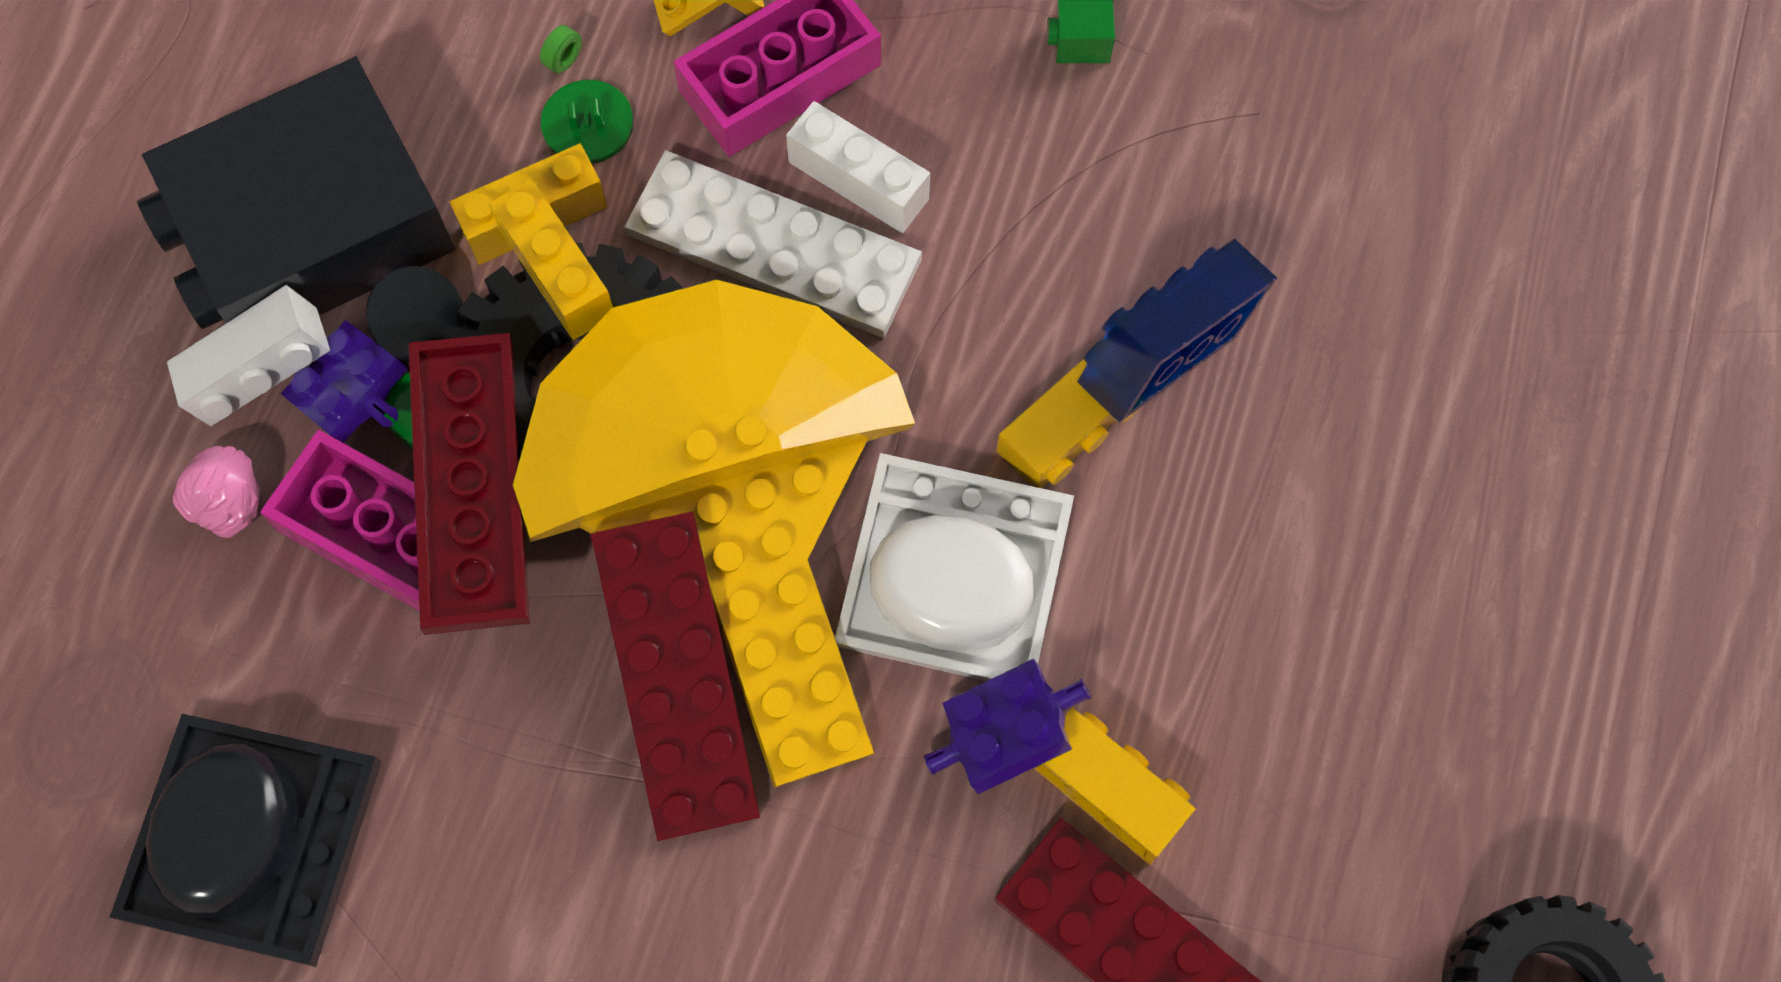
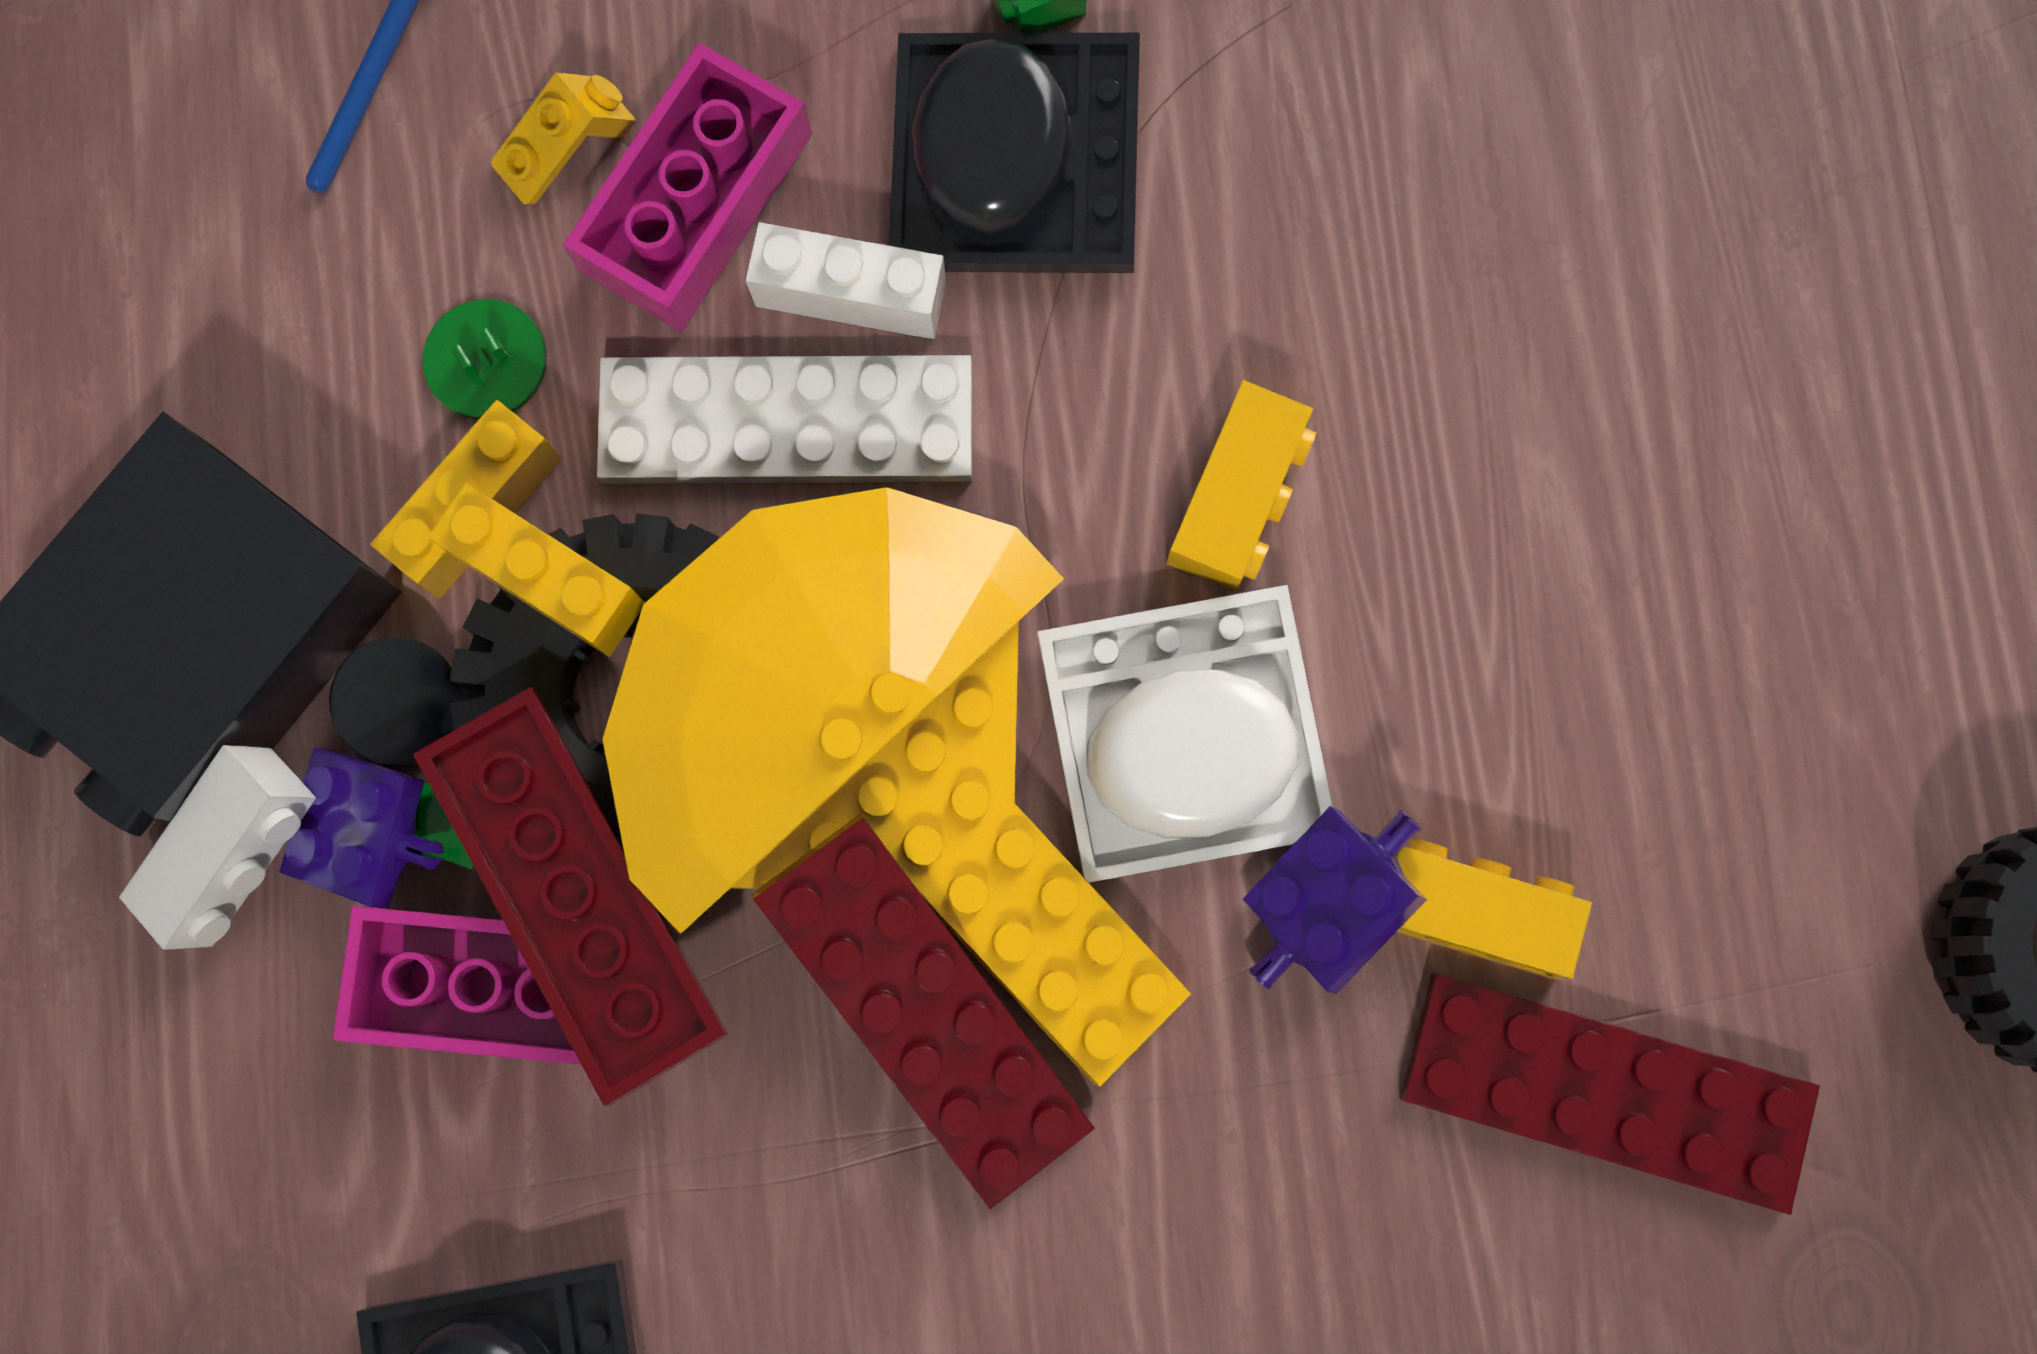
camera: 20 degrees left, 10 degrees up
bright pink hair [173,446,261,538] -> none
bright green tile [540,25,582,74] -> none
clear blue brick [1077,239,1277,423] -> none
none -> black piece [889,32,1140,273]

